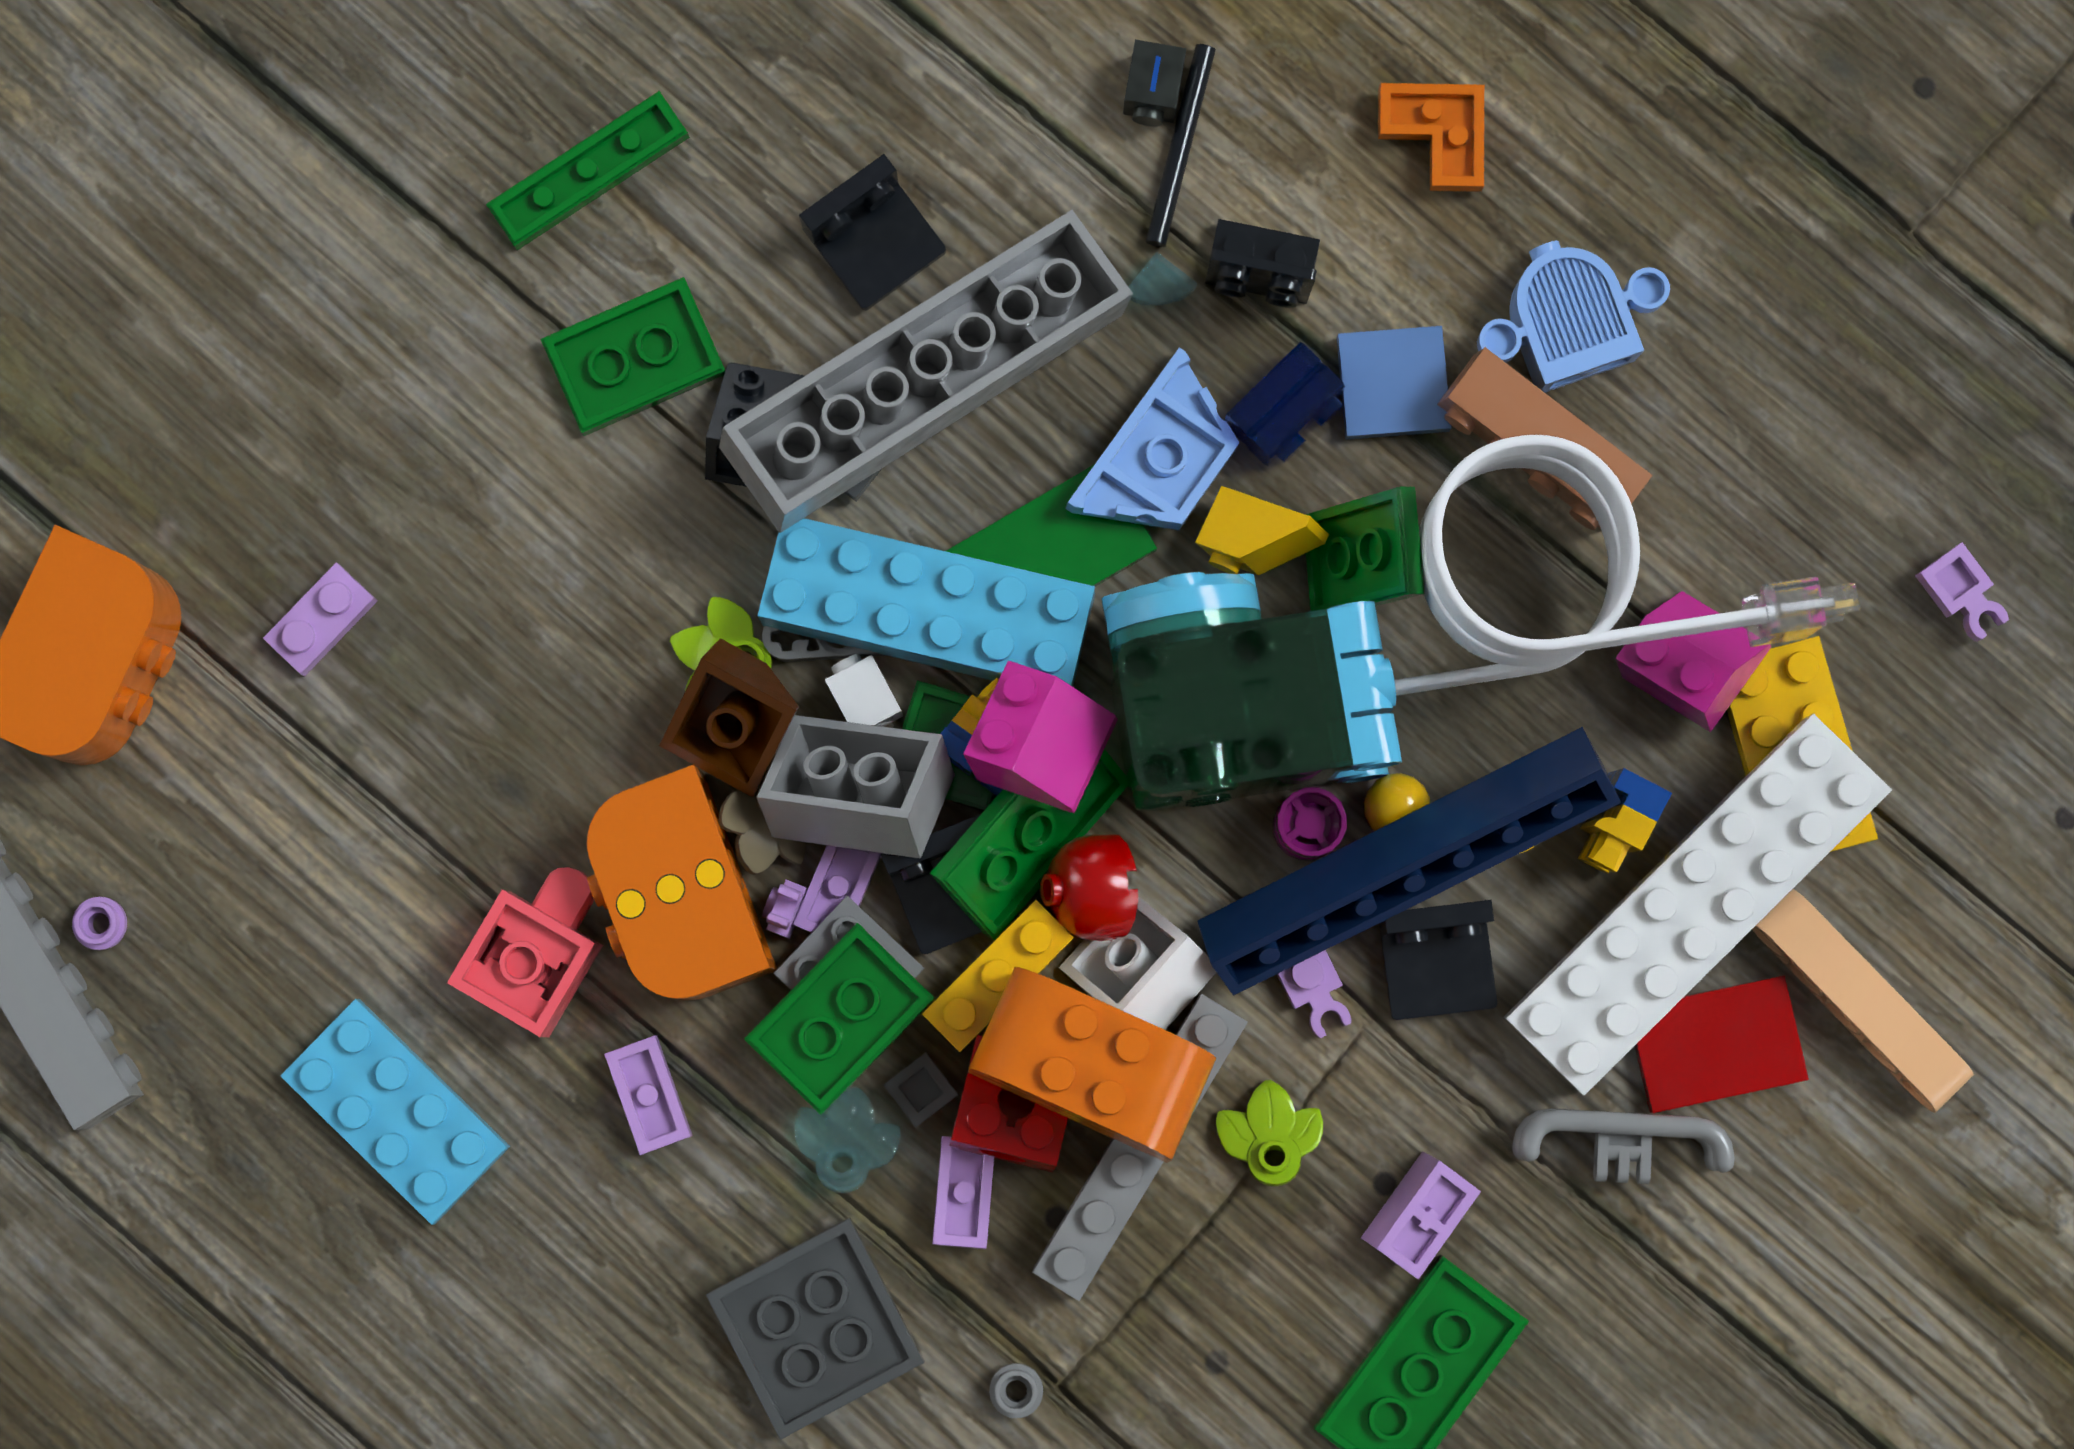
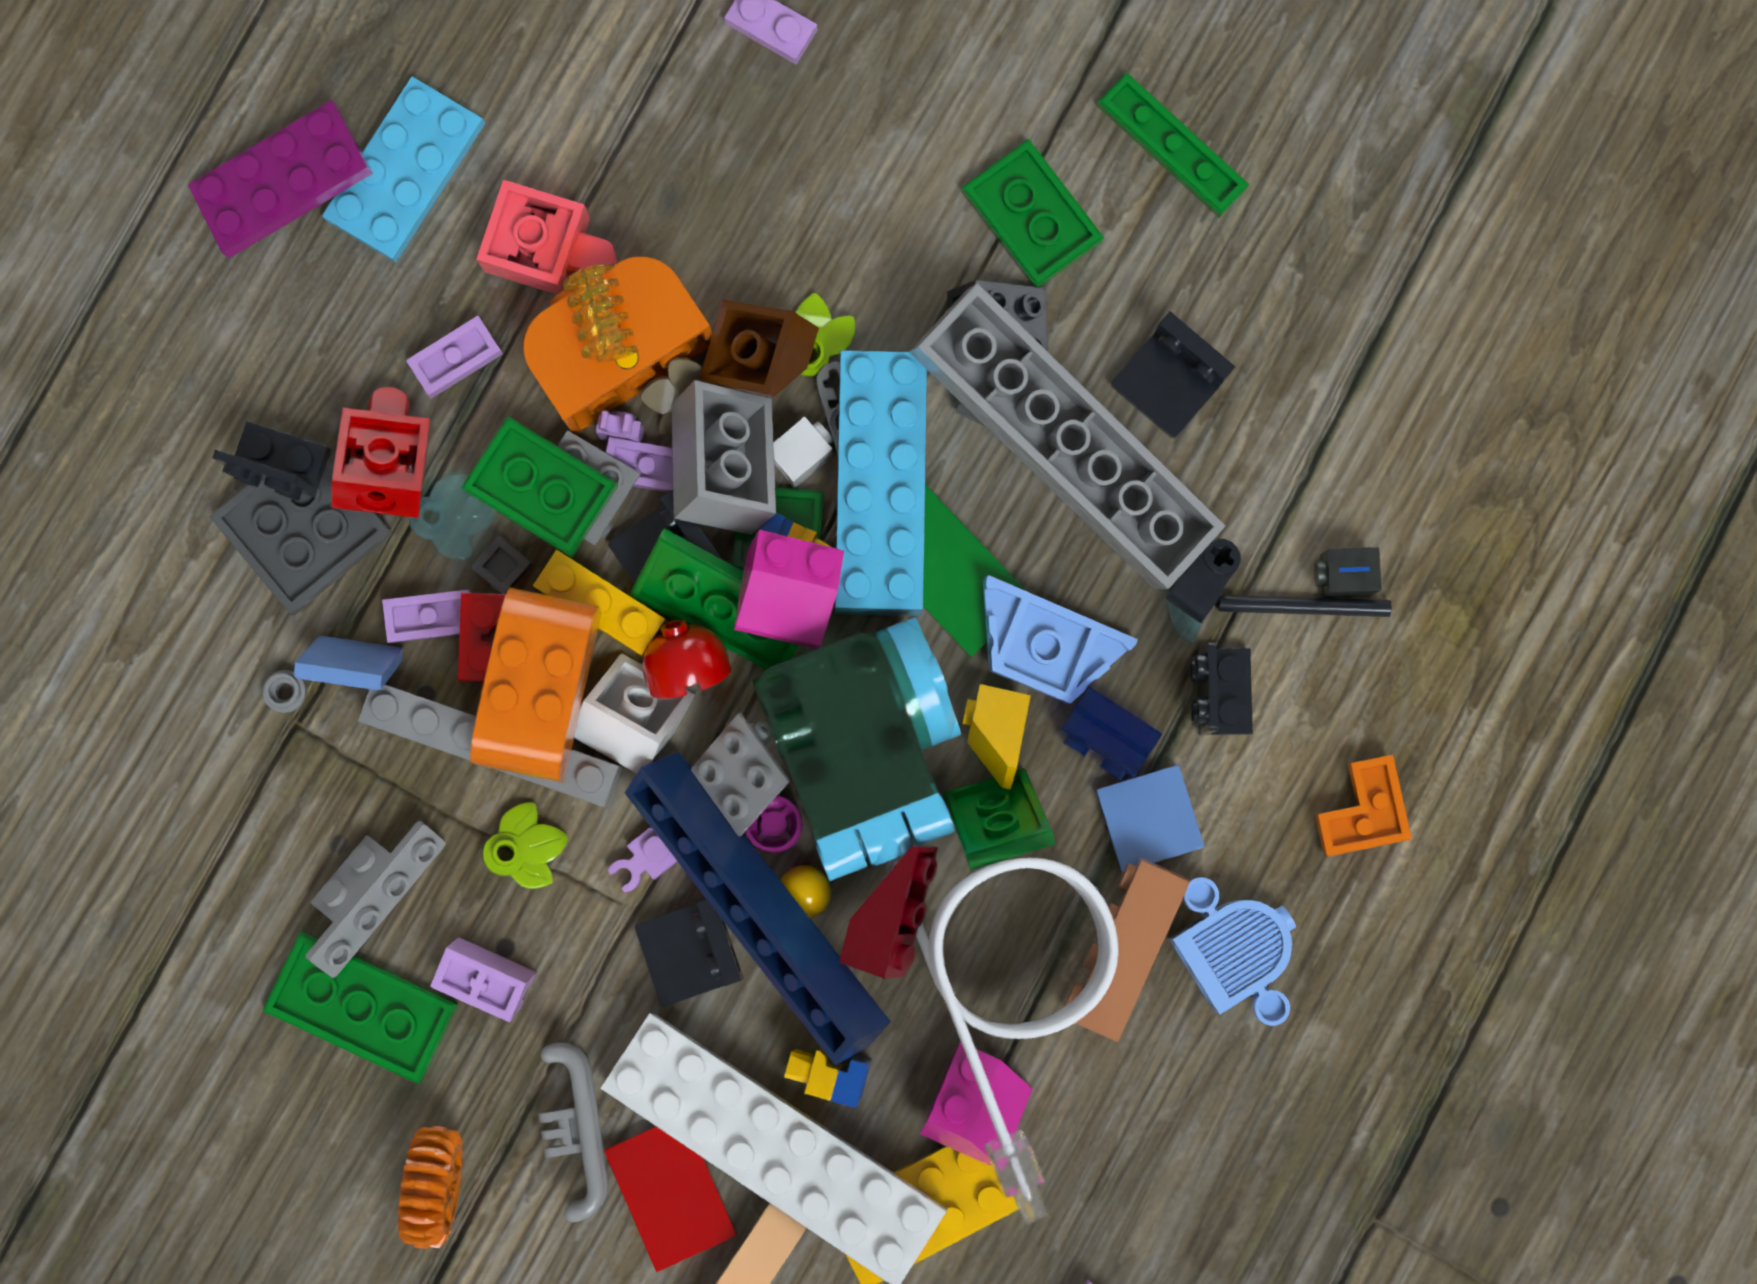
camera: 80 degrees right, 0 degrees up
none -> magenta plate [188,100,373,258]
none -> black bracket [212,421,331,500]
none -> medium blue tile [294,635,403,691]
none -> light grey bracket [306,821,446,978]
none -> red brick [331,387,430,518]
none -> orange gear [397,1126,464,1249]
none -> clear yellow piece [562,264,638,363]
none -> light grey hinge [691,713,790,836]
none -> dark red slope [839,846,938,979]
none -> black piece [1166,538,1241,624]

